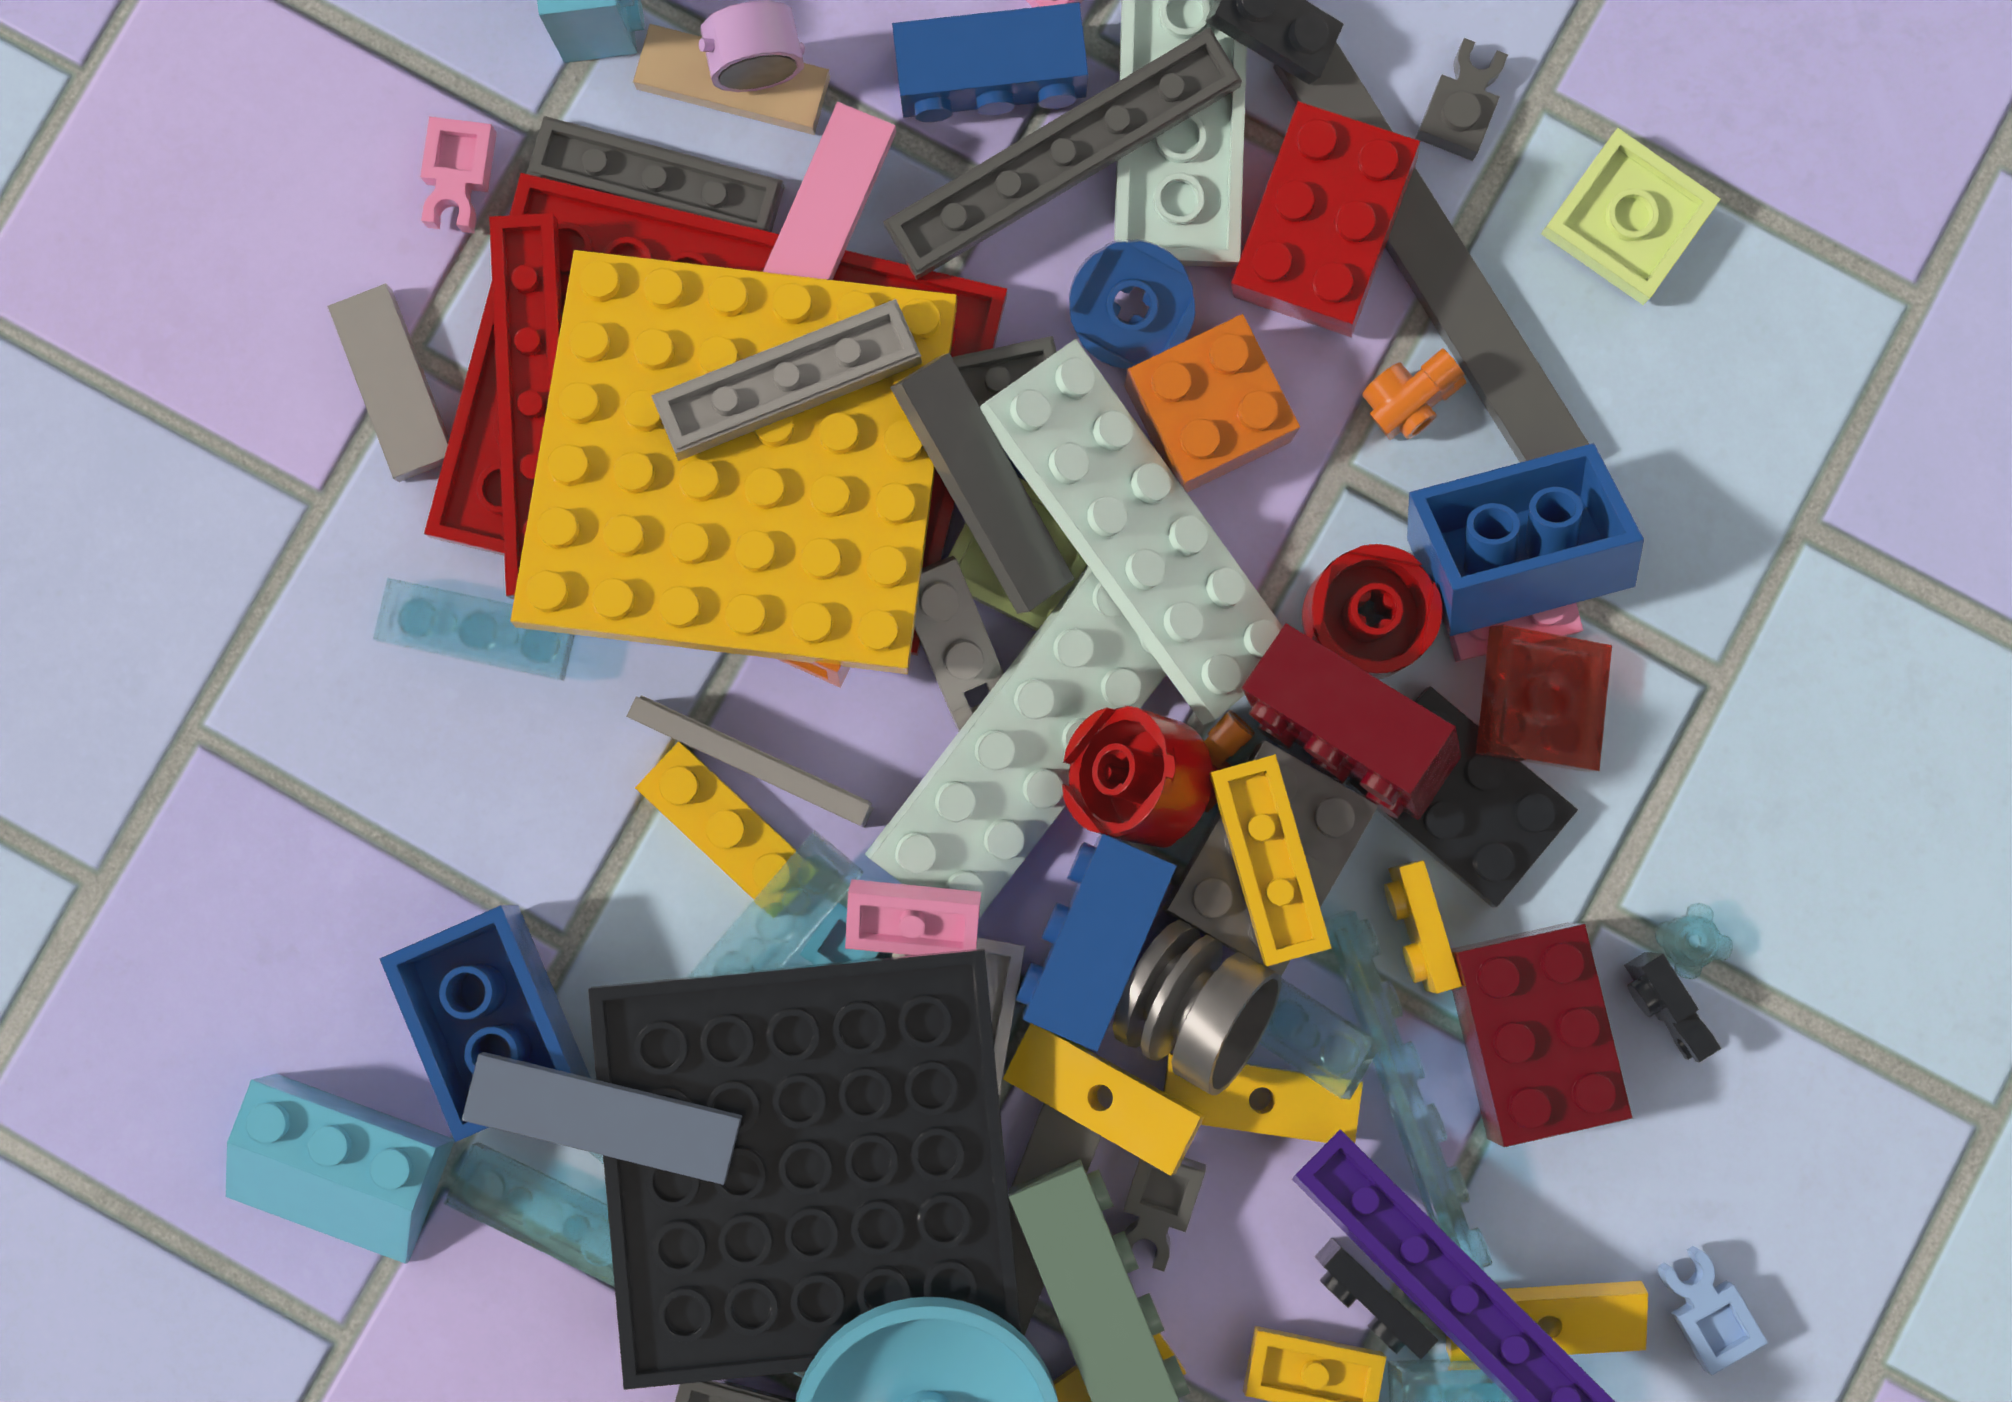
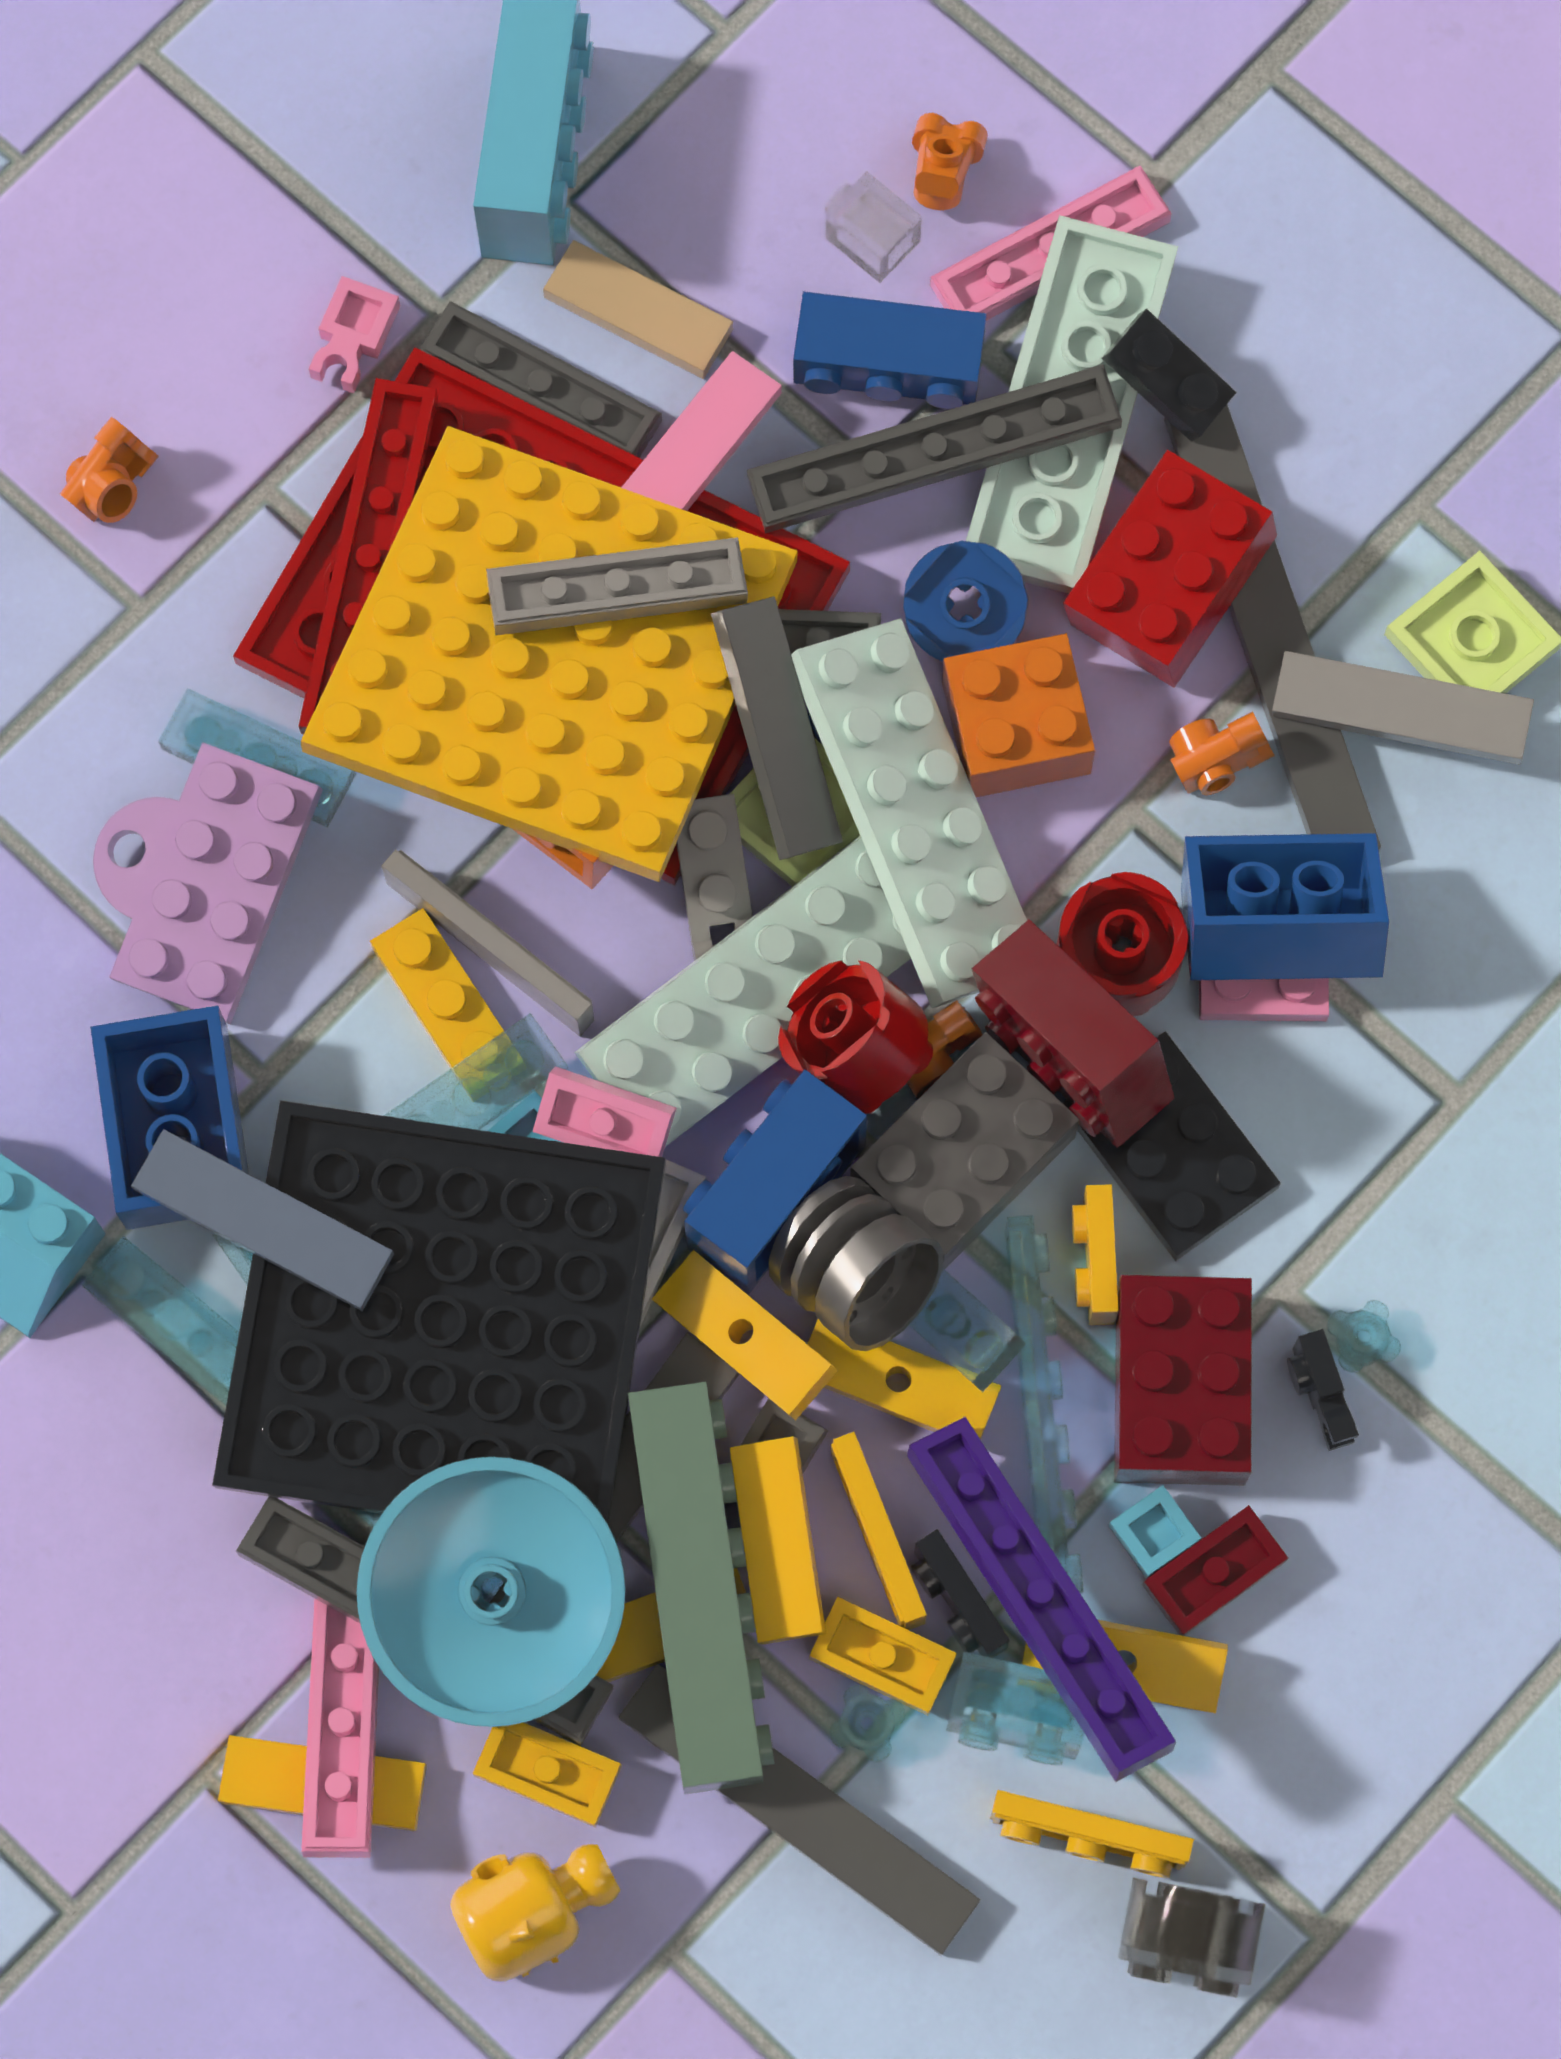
camera: 15 degrees right, 10 degrees down
light grey tile [328,283,449,482] -> none
lavender piece [699,0,805,92] -> none
yellow plate [1209,754,1332,966] -> none
dark grey plate [1415,38,1508,161] -> none
clear red plate [1476,625,1612,772] -> none
light blue plate [1658,1246,1768,1375] -> none
none -> orange plate [60,416,159,523]
none -> lavender plate [93,742,323,1025]
none -> yellow tile [730,1436,826,1645]
none -> yellow tile [831,1431,927,1630]
none -> medium azure plate [1108,1485,1202,1579]
none -> dark red plate [1142,1505,1289,1636]
none -> light grey tile [1272,651,1534,765]

